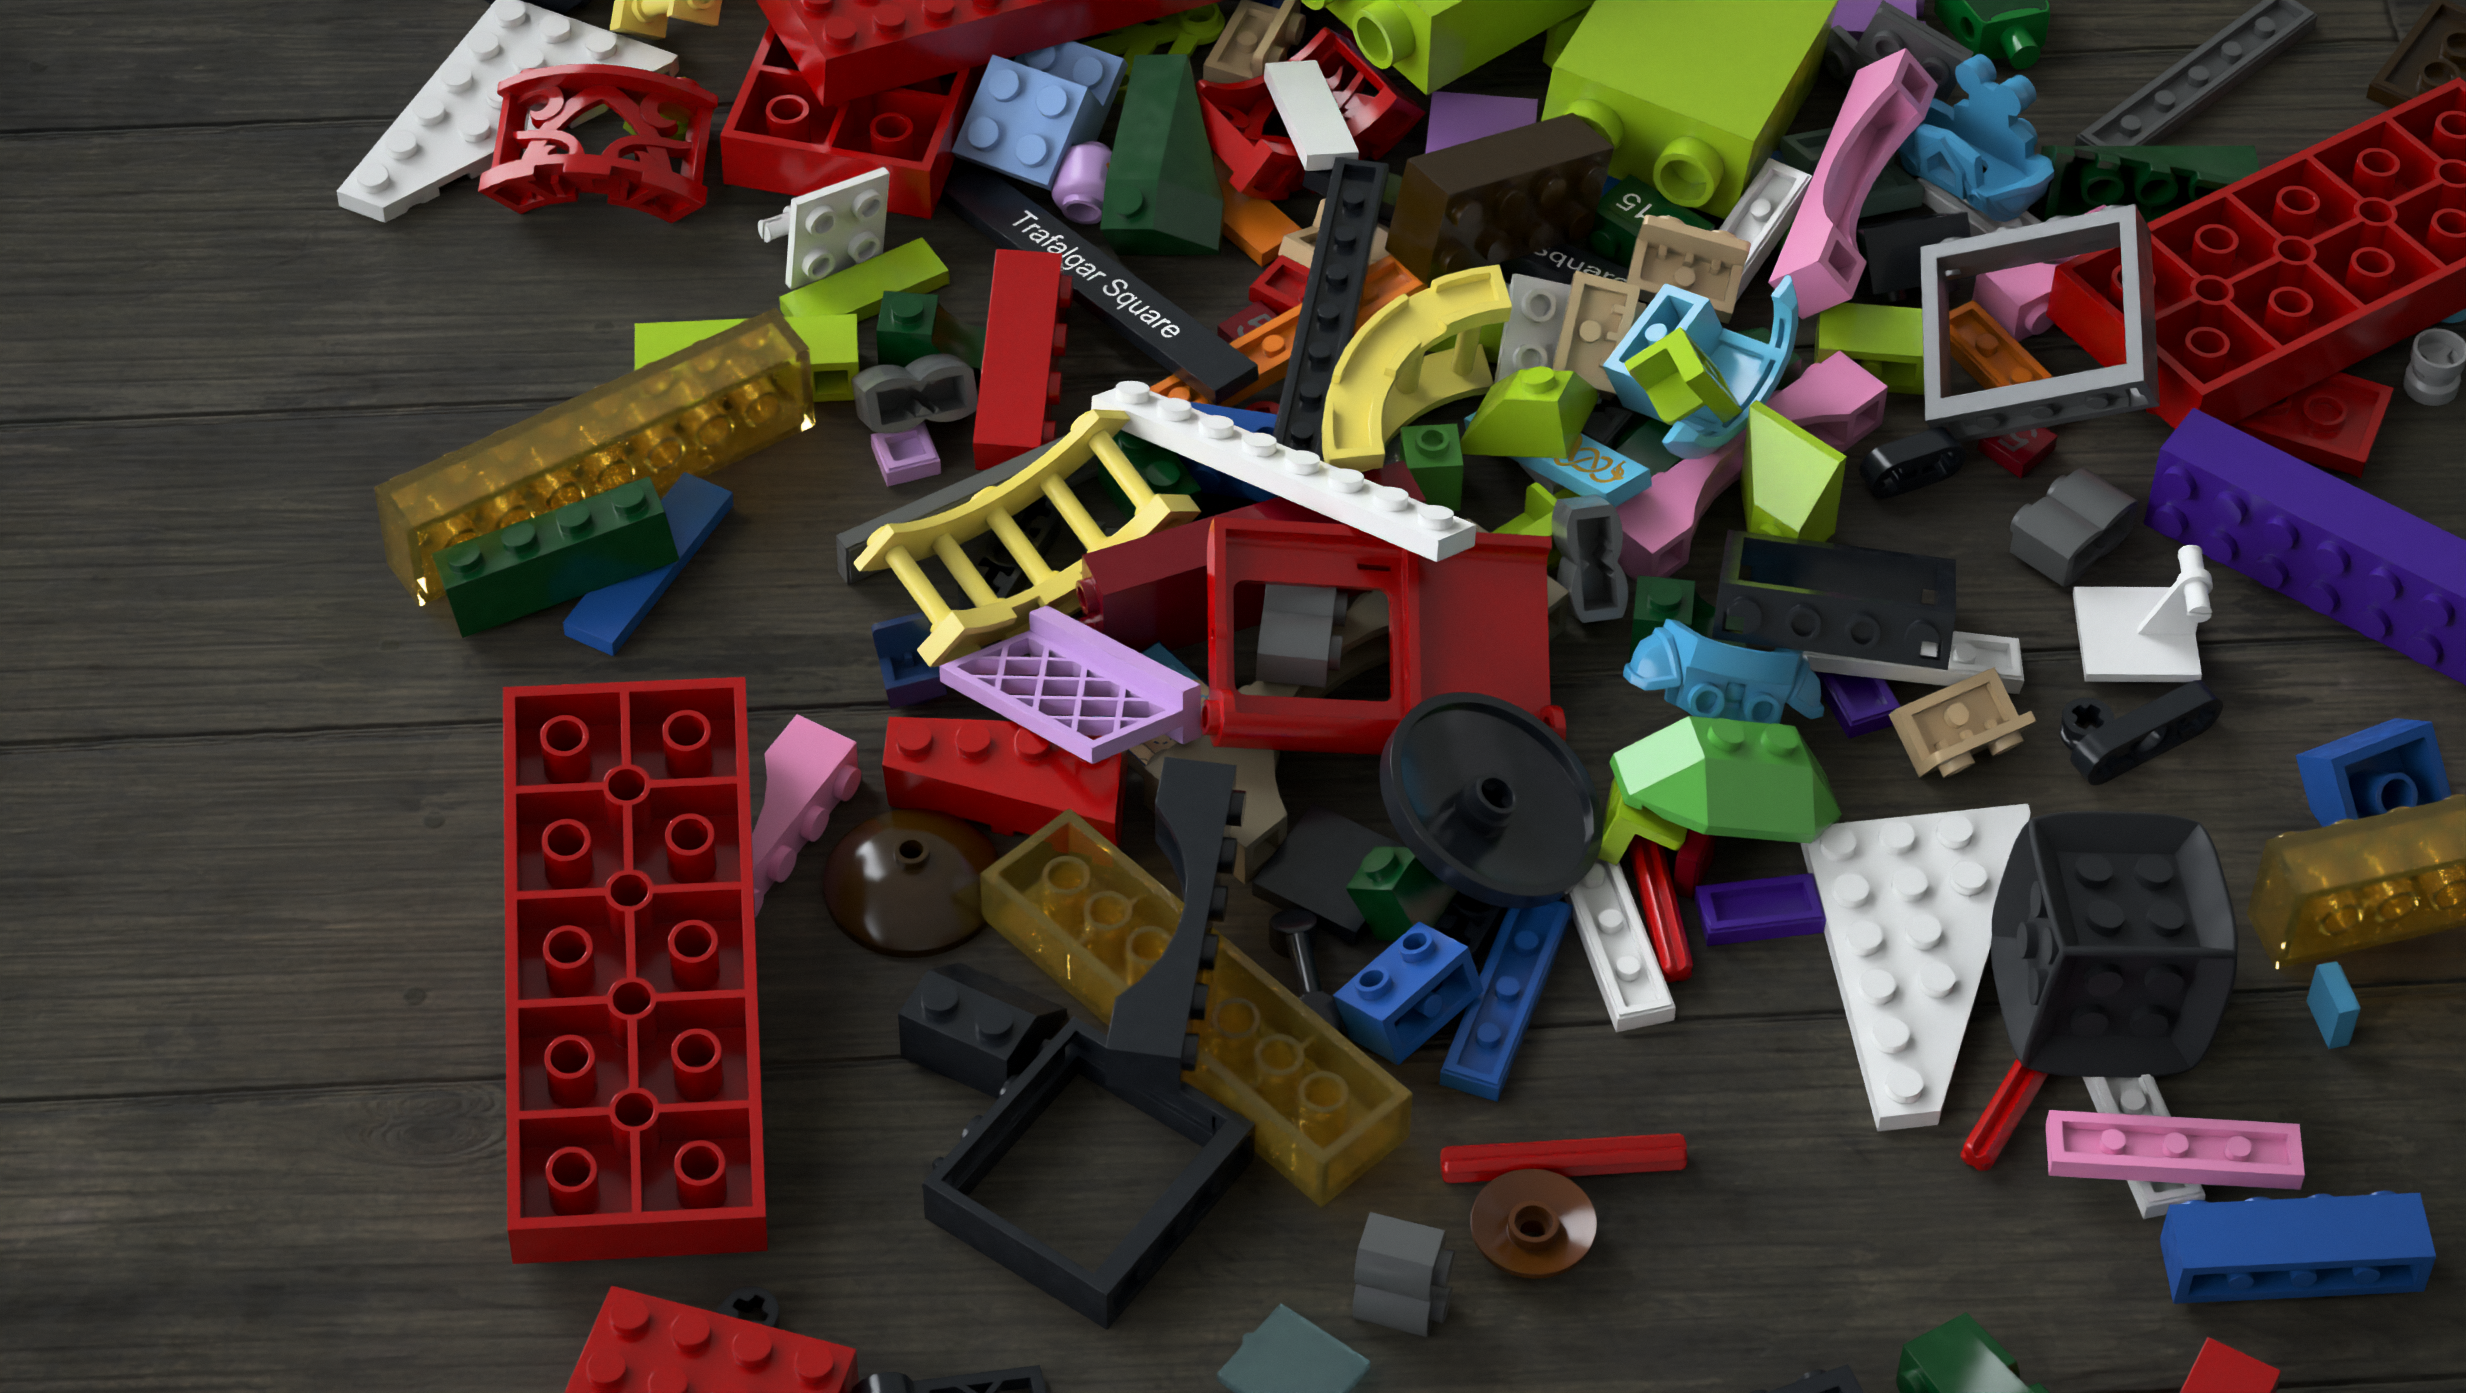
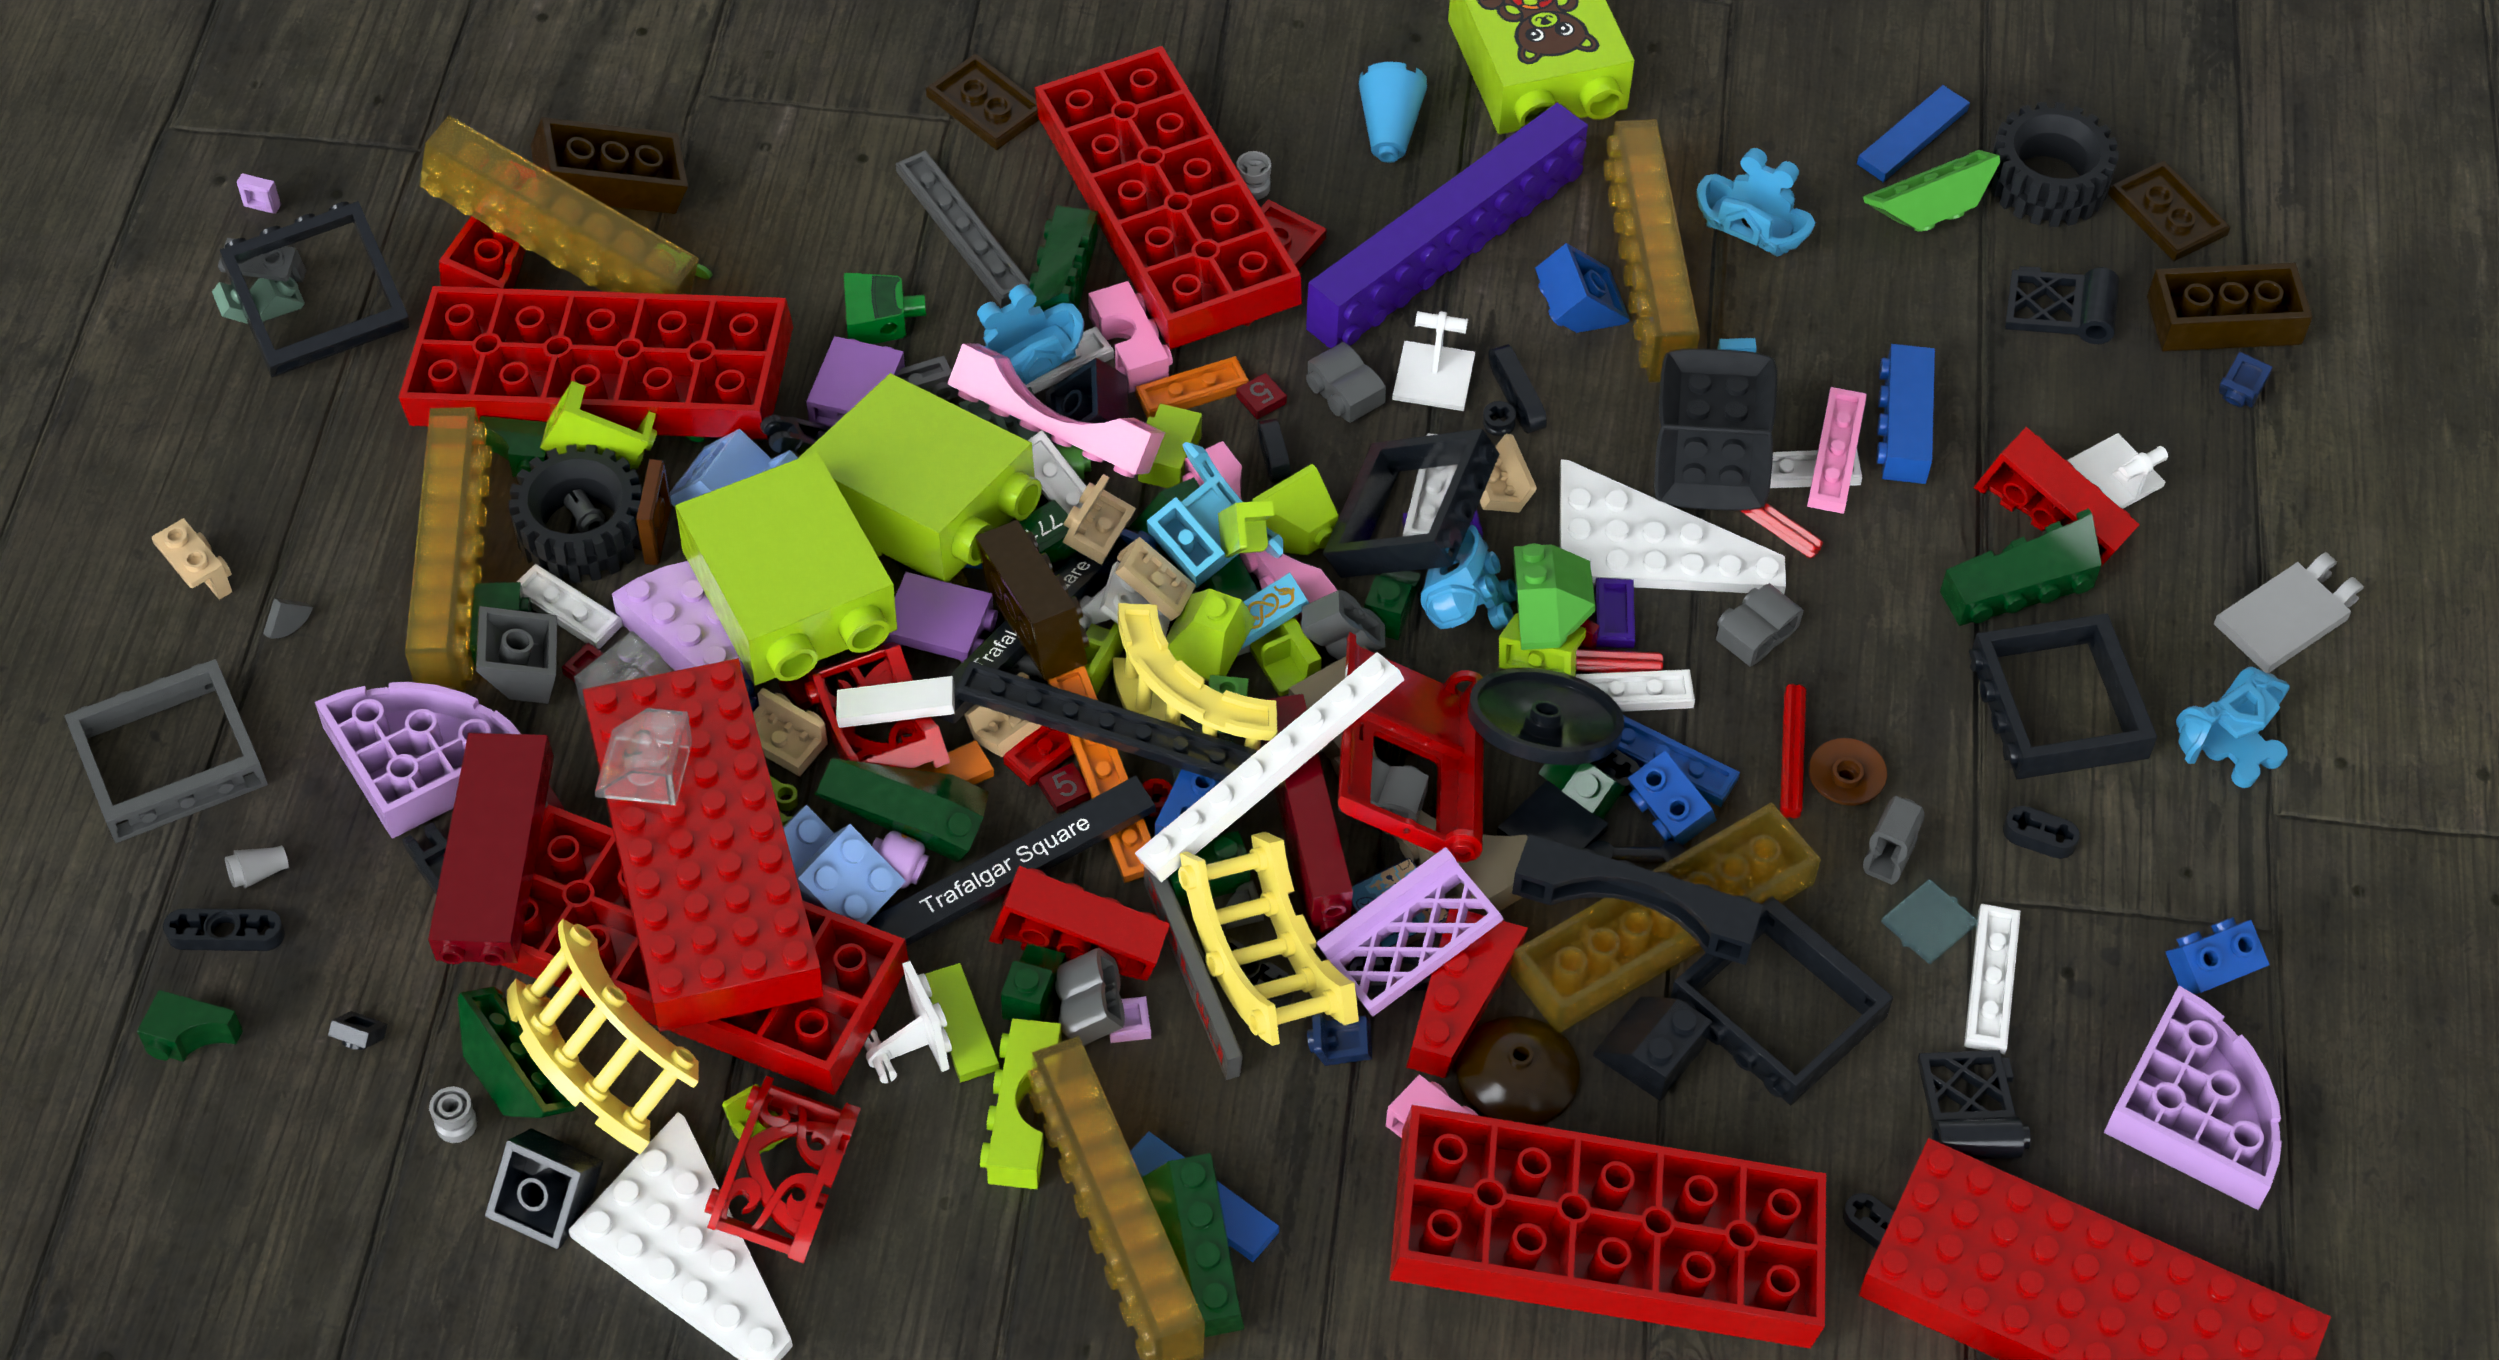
camera: 80 degrees left, 5 degrees up
dark grey bracket [1855,0,1974,101] -> none
dark grey window [1920,204,2160,443] -> none
none -> dark grey brick [1716,583,1804,667]

